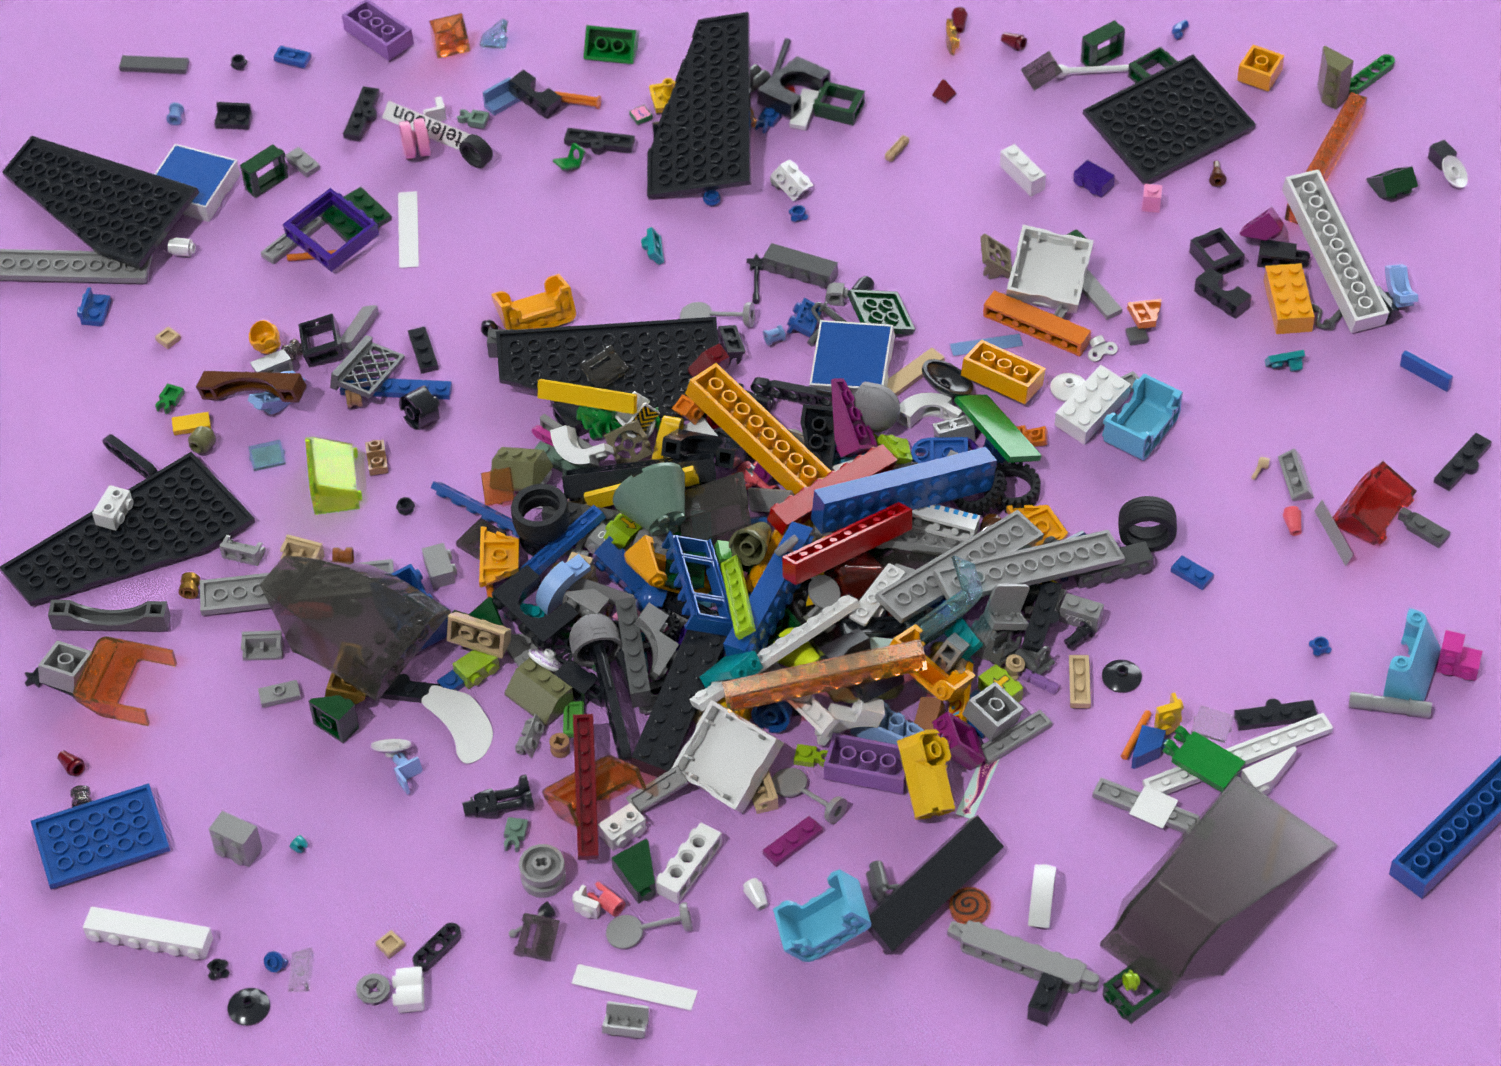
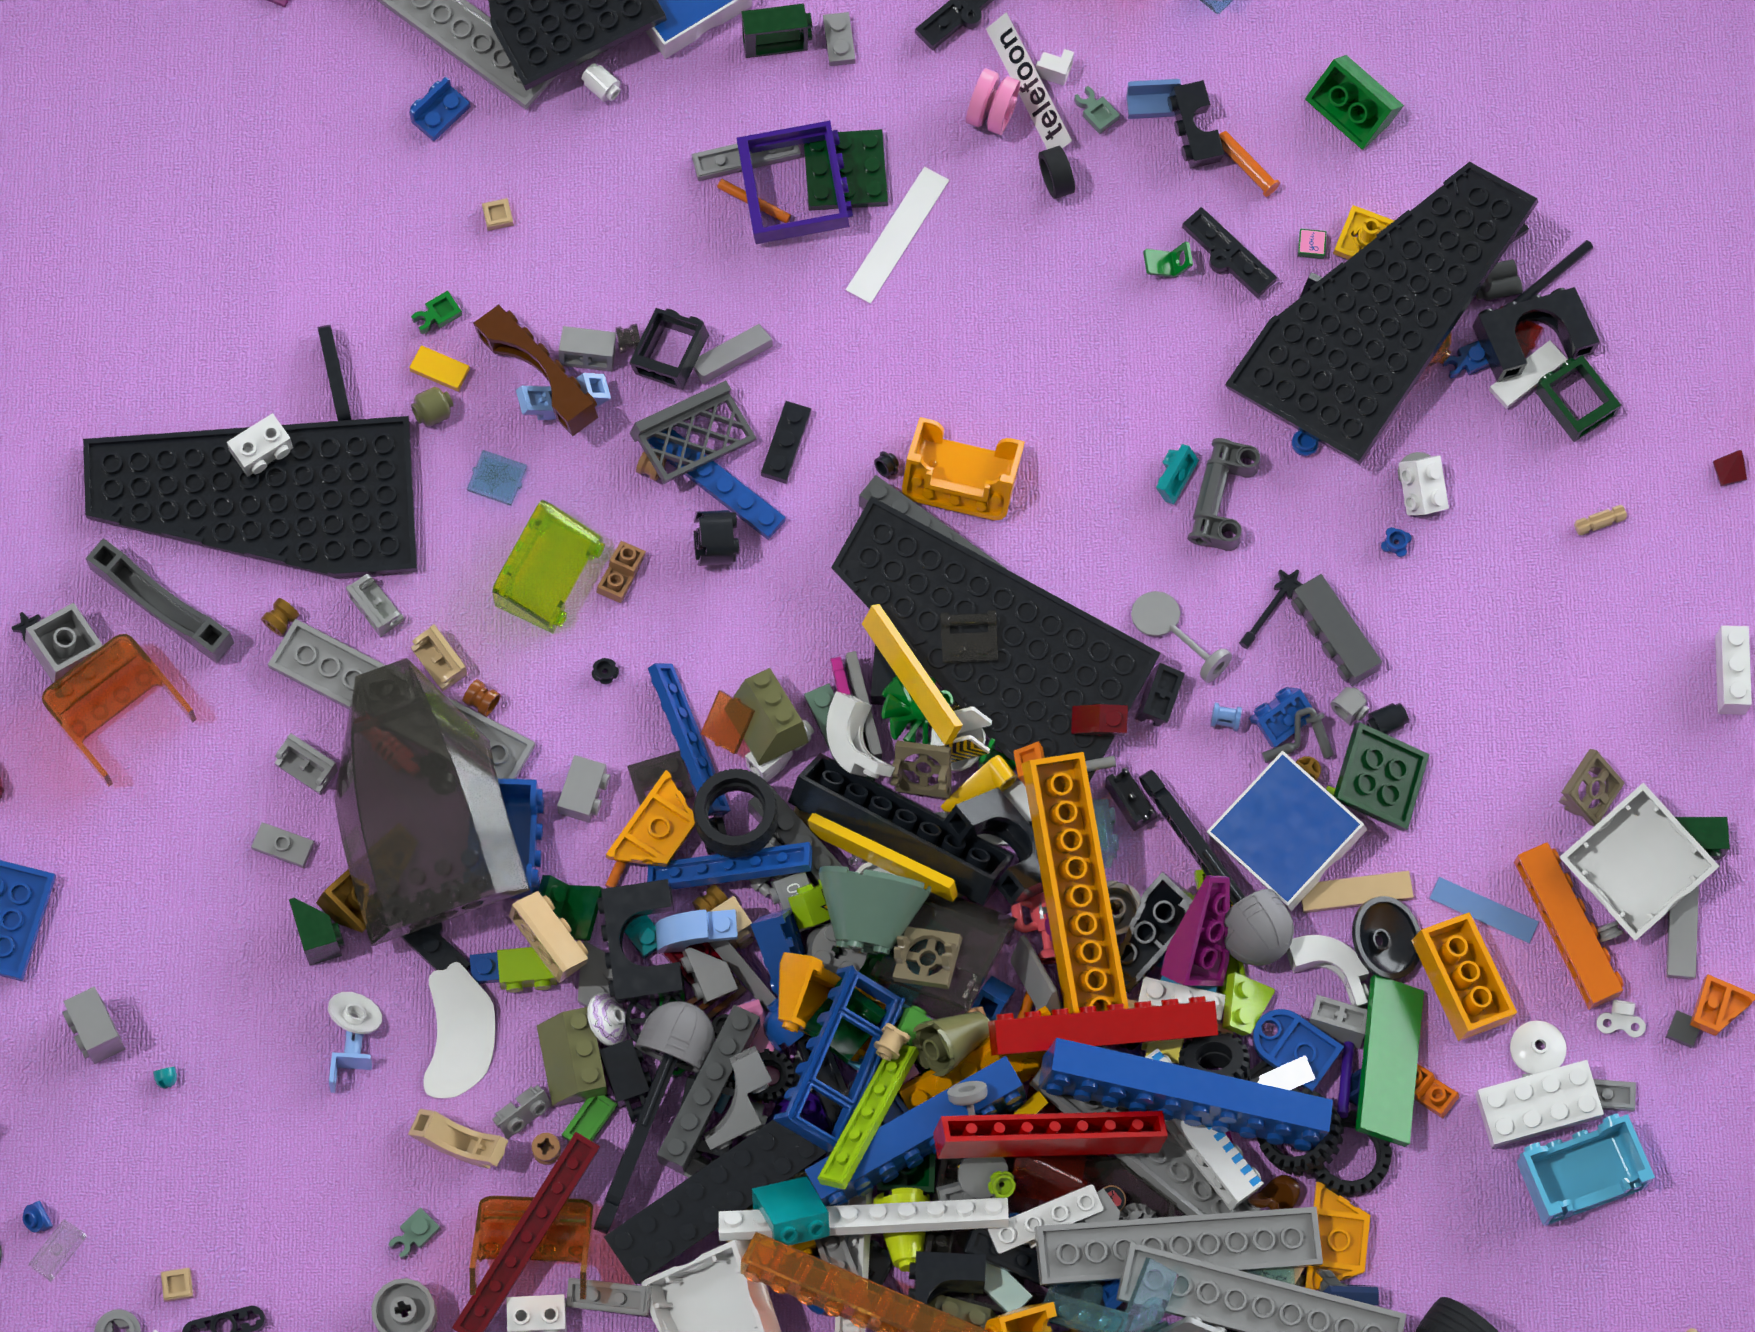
camera: 30 degrees right, 20 degrees up
light orange hair [248,320,281,354] -> none
black piece [462,774,535,818] -> none
none -> tan arch [408,1109,508,1169]
none -> tan brick [874,1023,911,1061]
none -> dark tan piece [893,927,962,989]
none -> lime plate [988,1171,1016,1198]
none -> dark grey piece [1187,438,1260,551]

